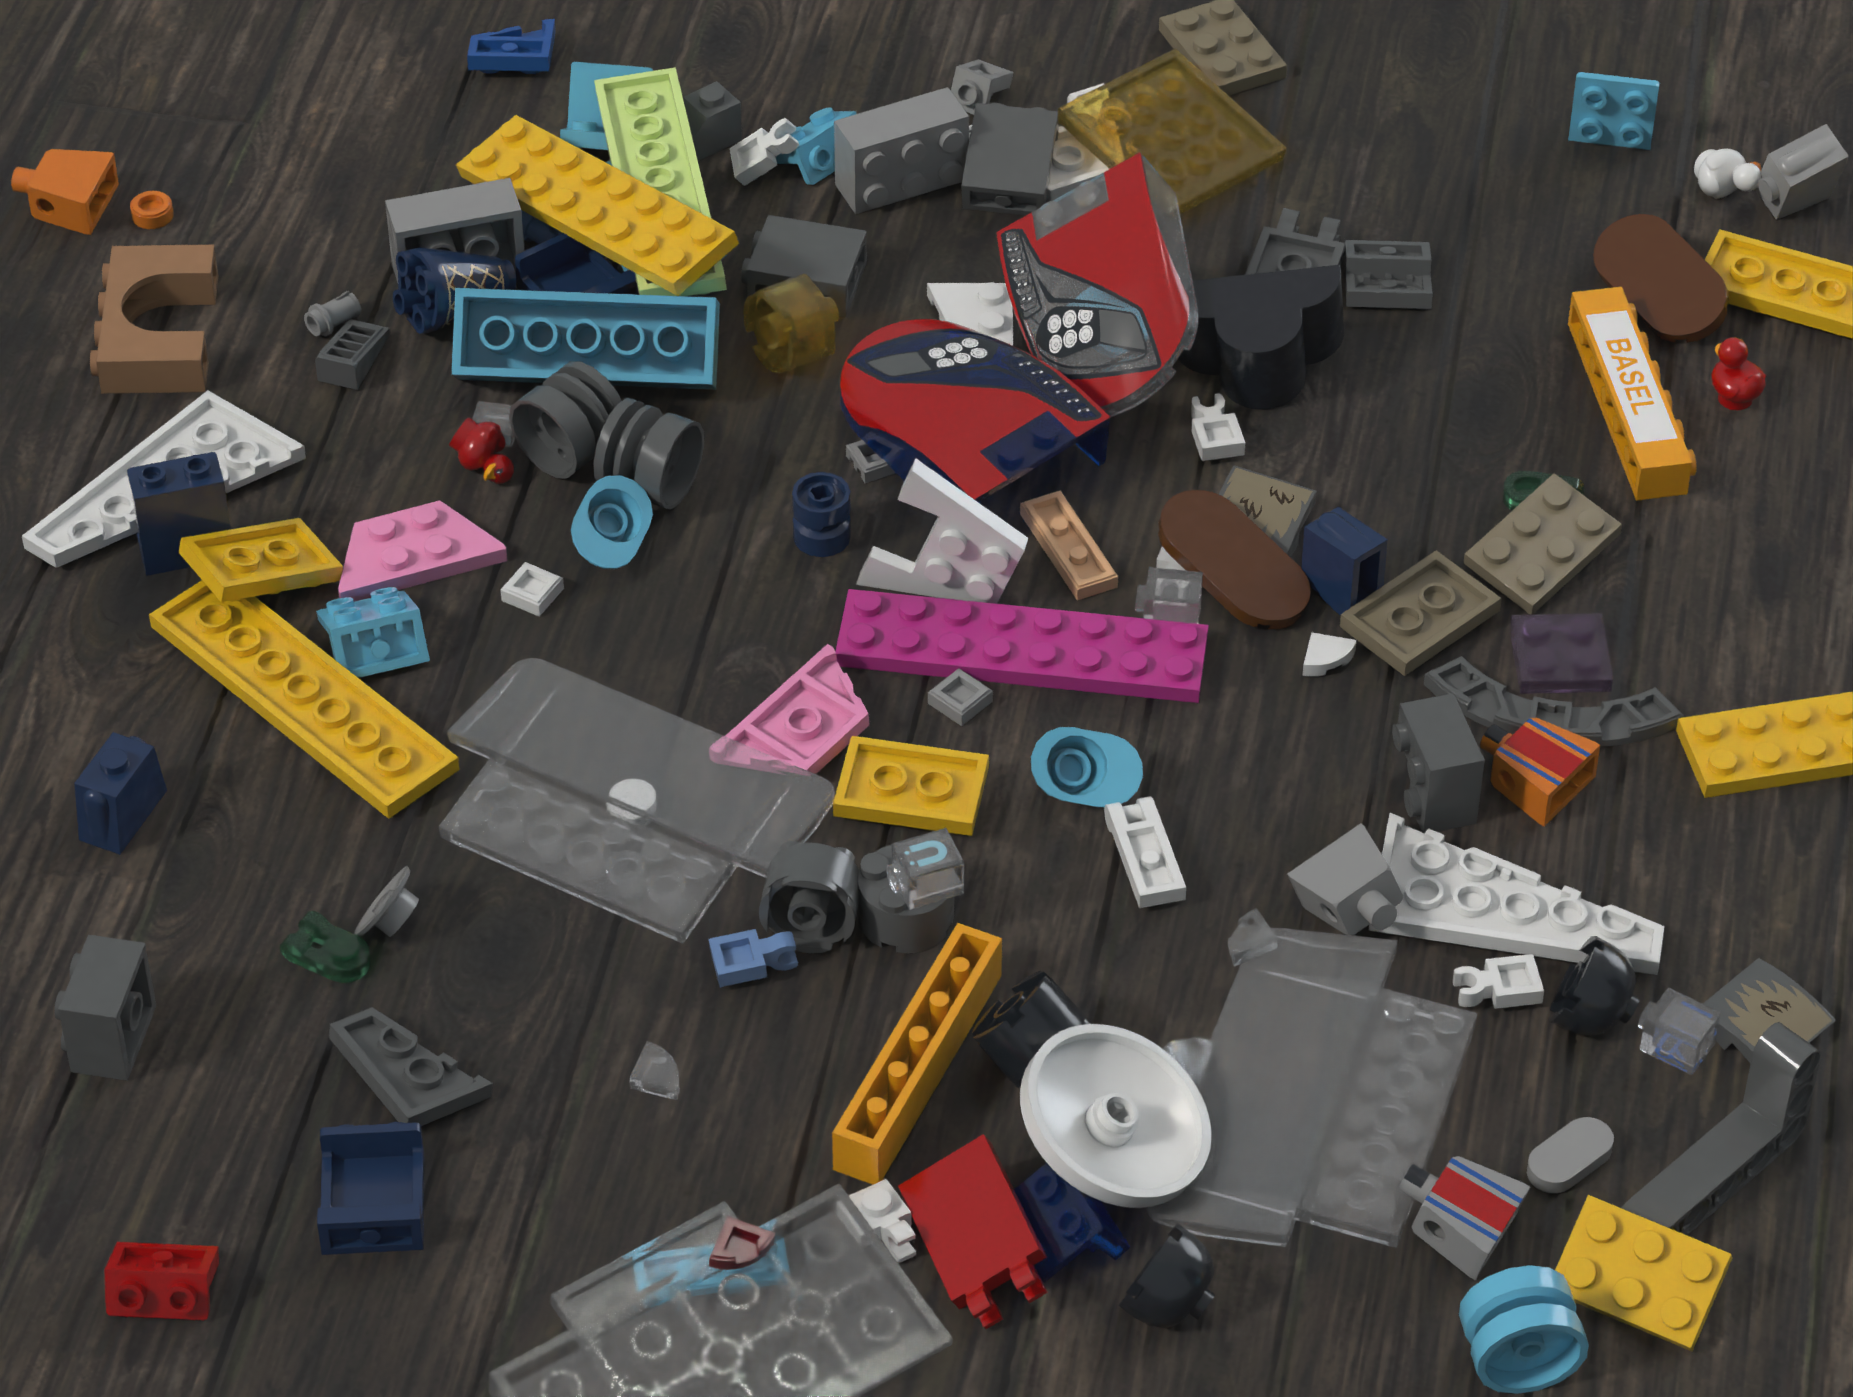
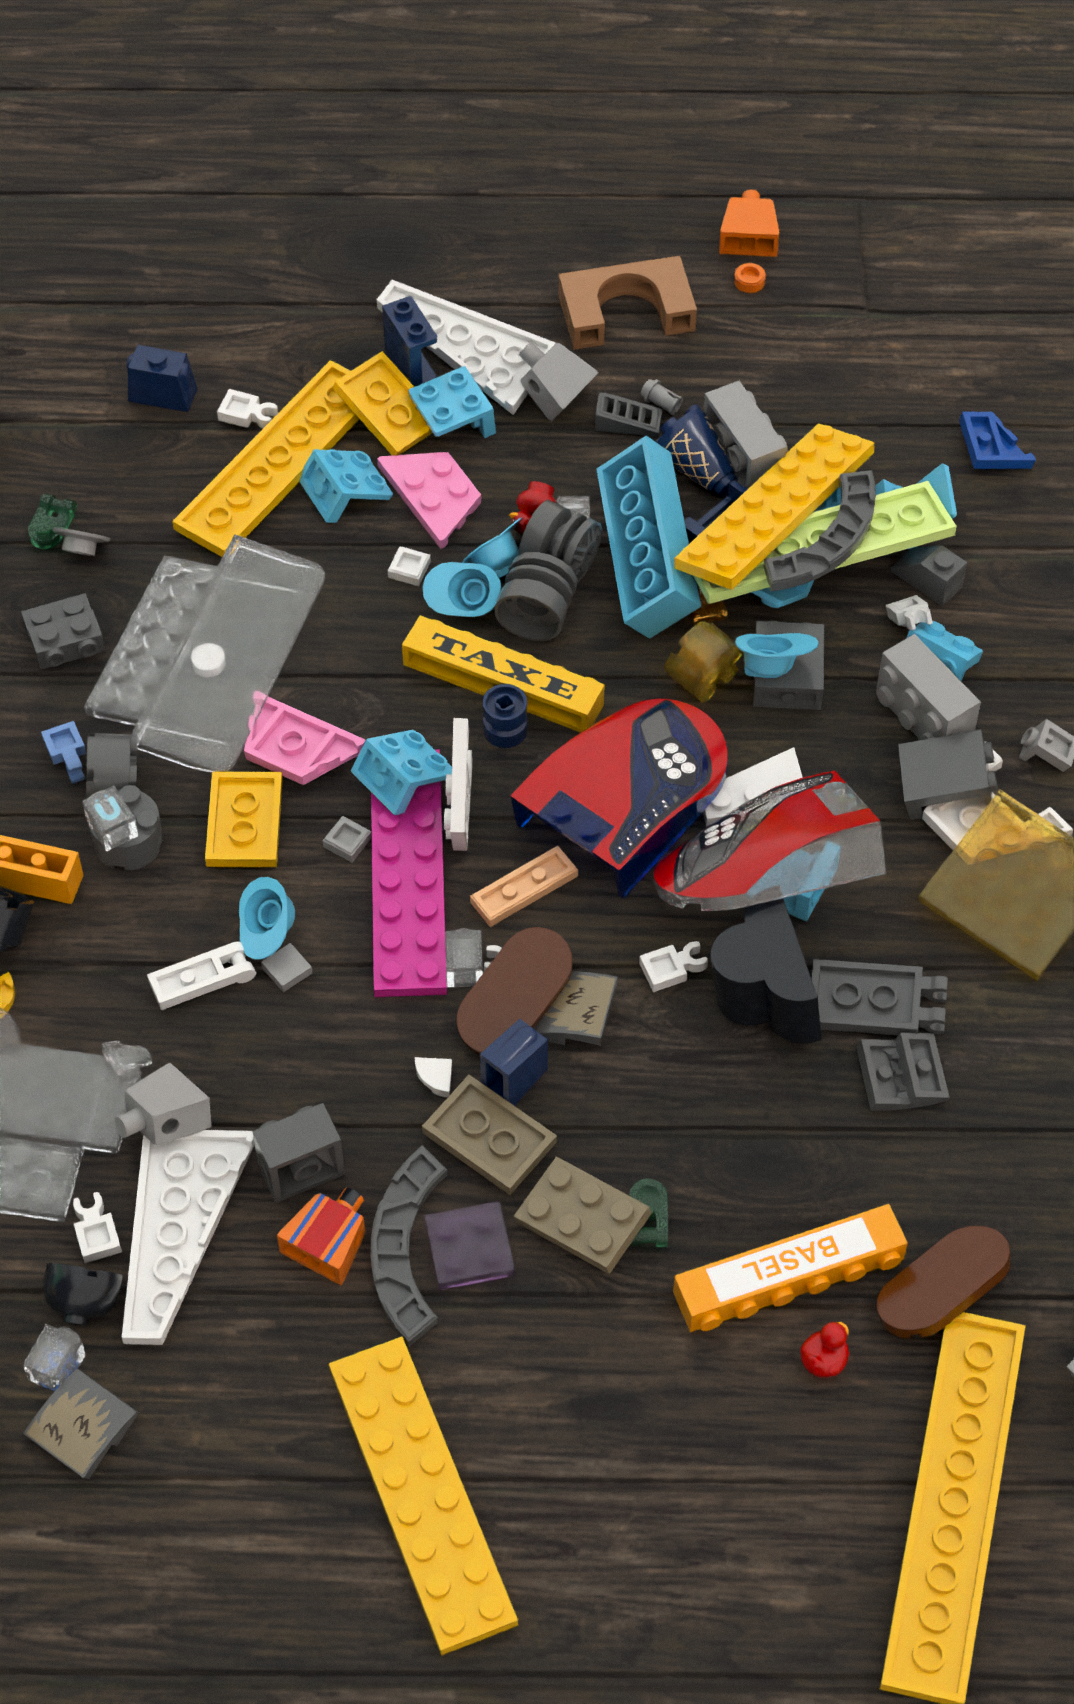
camera: 80 degrees right, 10 degrees up
none -> dark grey plate [21,593,105,670]
none -> white plate [217,389,278,428]
none -> light grey tile [261,943,312,993]
none -> medium azure bracket [351,730,452,815]
none -> yellow brick [402,615,605,733]
none -> medium azure bracket [409,366,496,438]
none -> medium azure piece [462,517,523,578]
none -> light grey torso [518,341,599,421]
none -> medium azure piece [735,633,819,678]
none -> dark grey tile [763,470,876,592]

